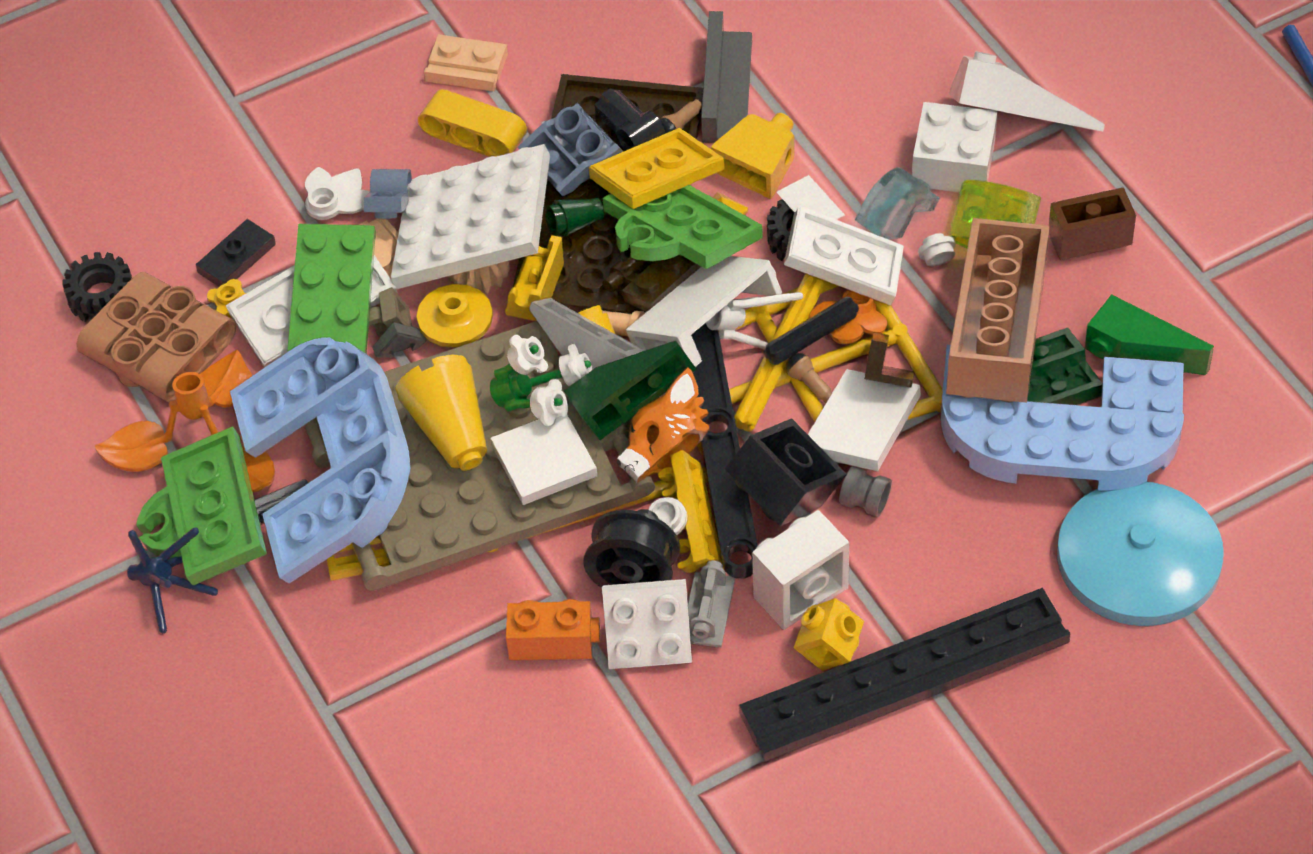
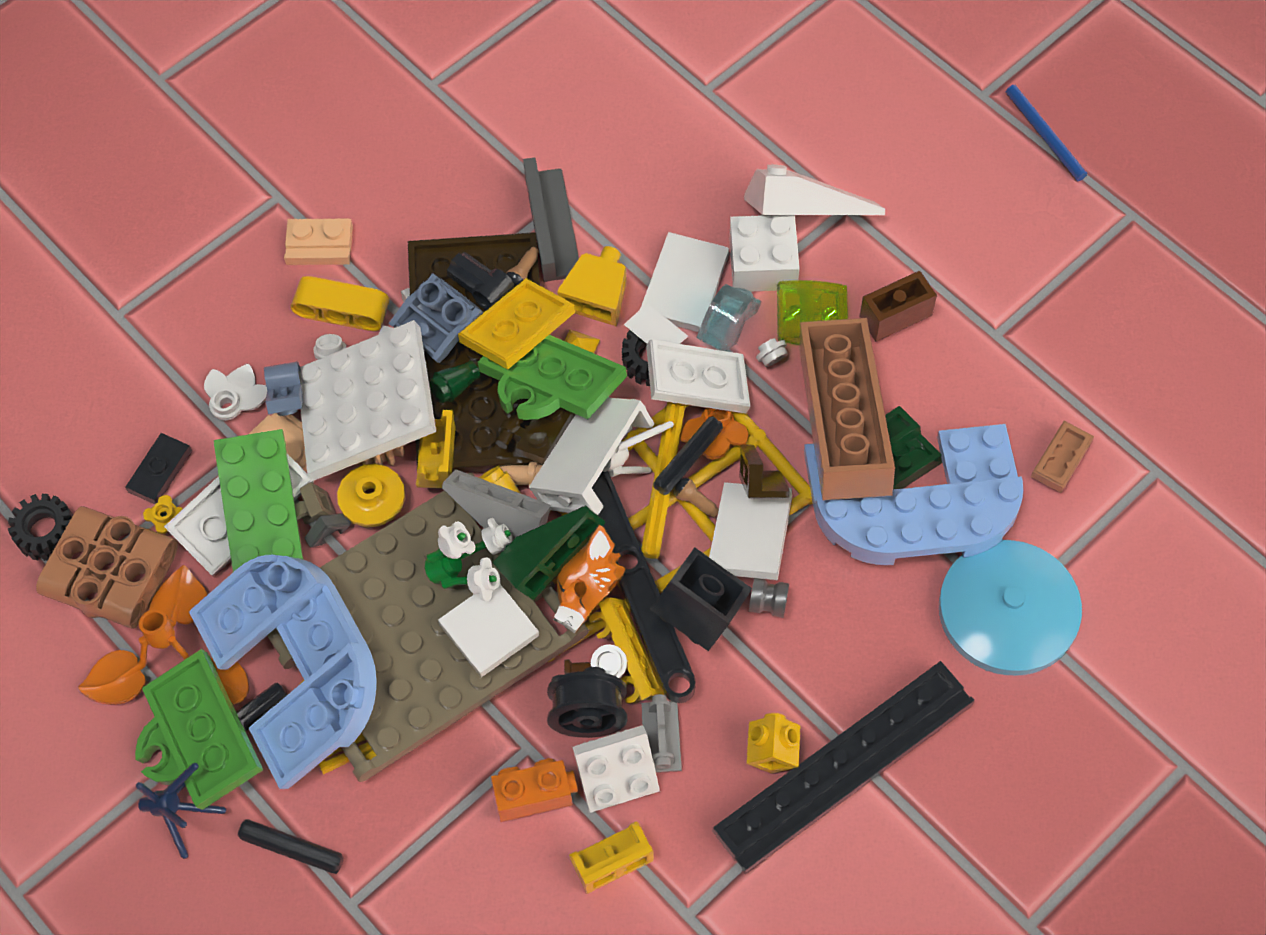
camera: 15 degrees left, 10 degrees up
yellow cone [395,354,487,471] -> none
white brick [752,510,849,630] -> none
green slope [1084,294,1214,375] -> none
none -> black axle [238,819,344,874]
none -> white plate [313,334,346,359]
none -> yellow hinge [569,821,654,894]
none -> white tile [640,232,730,333]
none -> nougat plate [1031,421,1094,493]

